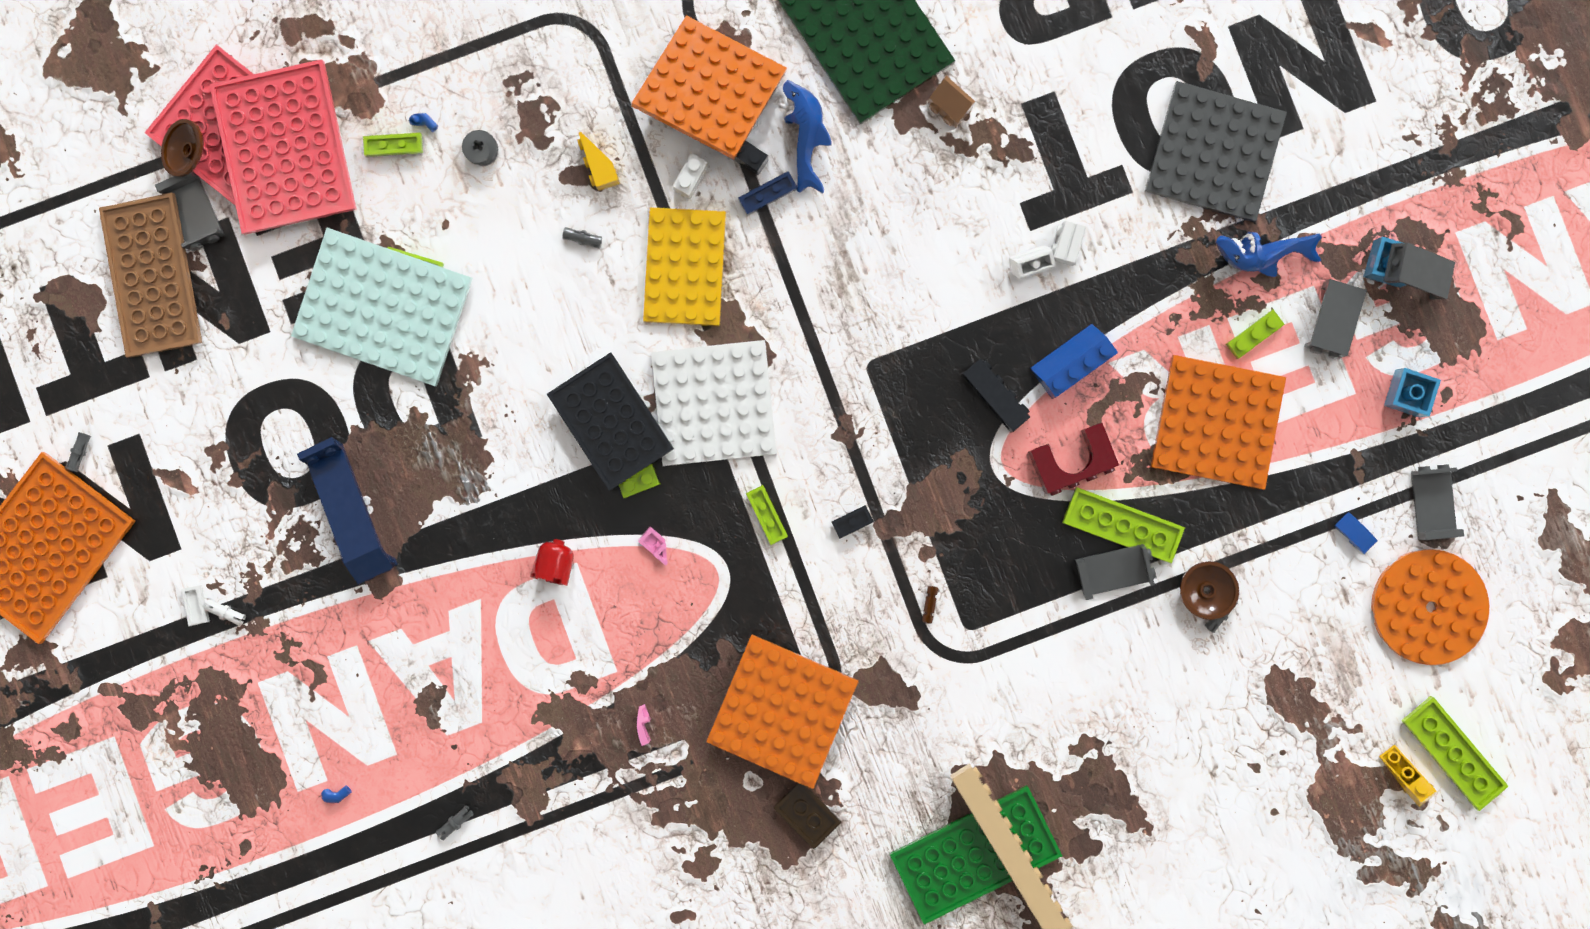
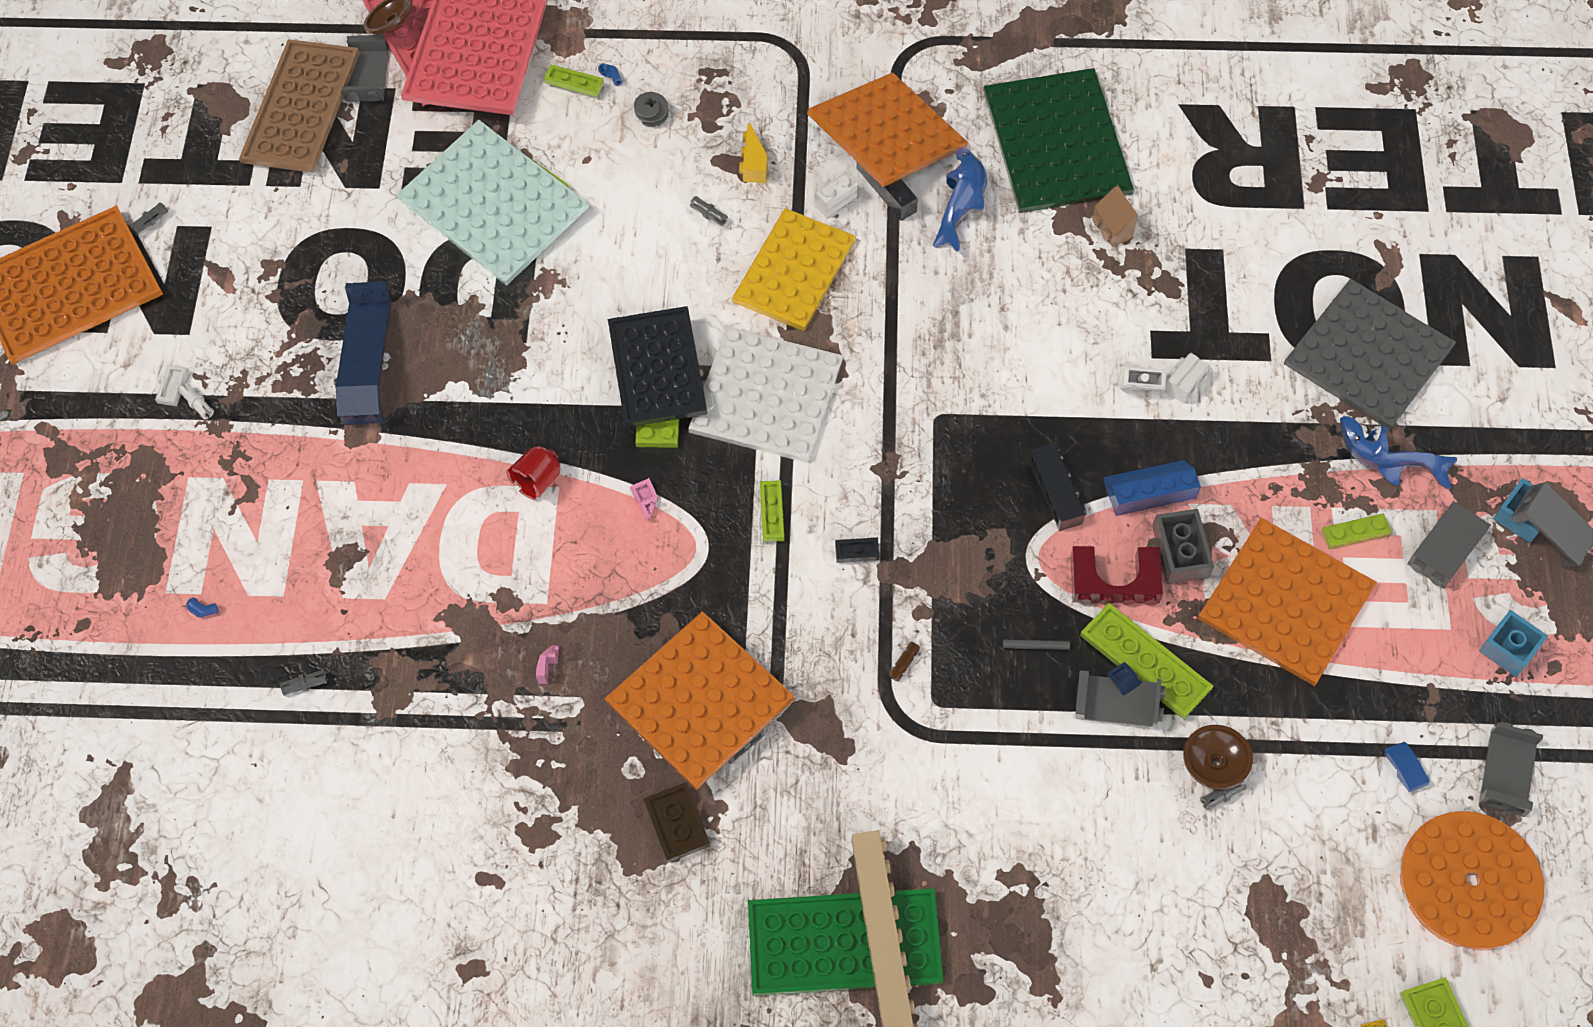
camera: 20 degrees right, 25 degrees down
dark blue plate [738,171,798,216] -> none
none -> dark grey bar [1003,639,1070,650]
none -> dark blue slope [1107,662,1141,696]
none -> dark grey brick [1152,509,1214,584]

